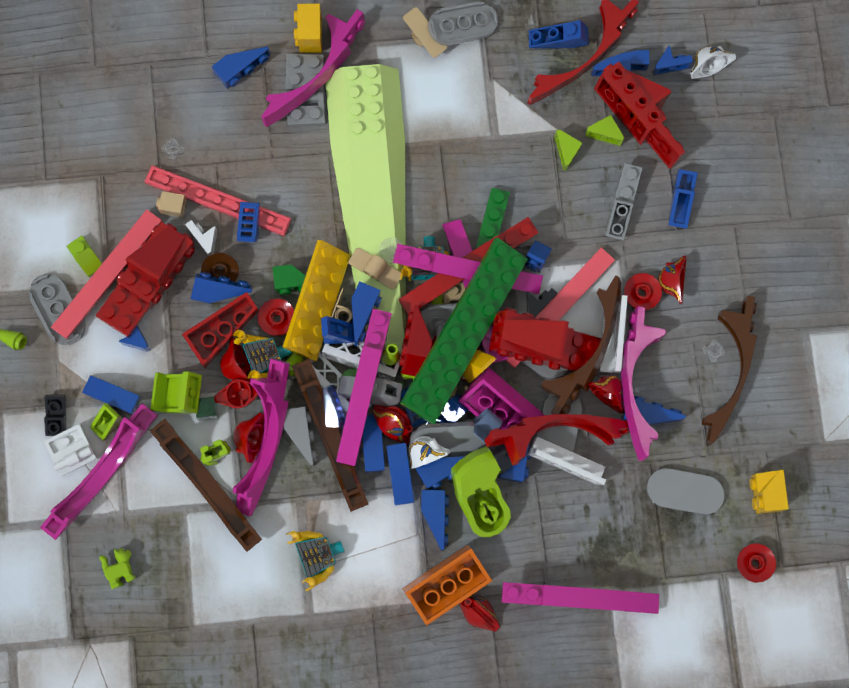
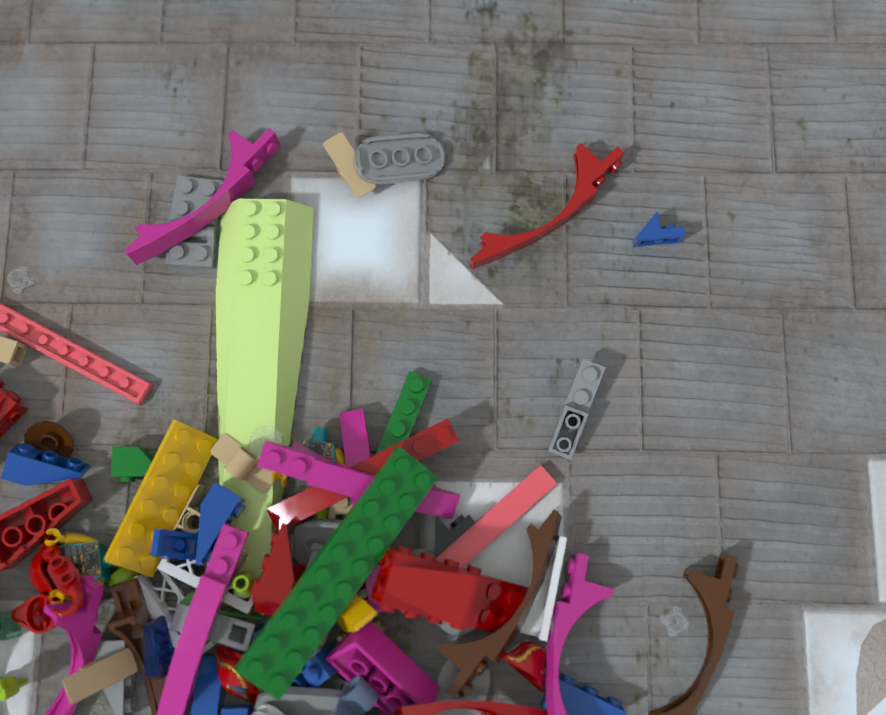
camera: 15 degrees right, 0 degrees up
white slope [185,220,217,256] -> none
blue slope [211,47,270,89] -> none
red hat [233,413,264,464] -> none
blue slope [237,202,260,242] -> none
red dish [258,298,294,336] -> none
yellow slope [294,4,322,53] -> none
blue slope [525,240,552,272] -> none
blue slope [529,20,589,48] -> none
lime slope [554,129,582,171] -> none
lime slope [585,115,624,146] -> none
blue slope [591,50,649,76] -> none
red wedge [594,62,685,169] -> none
red dish [624,273,662,310] -> none
red hat [658,255,687,304] -> none
blue slope [668,169,698,229] -> none
white hat [690,46,736,79] -> none
none -> red piece [41,545,84,617]
none -> tan piece [63,648,138,704]

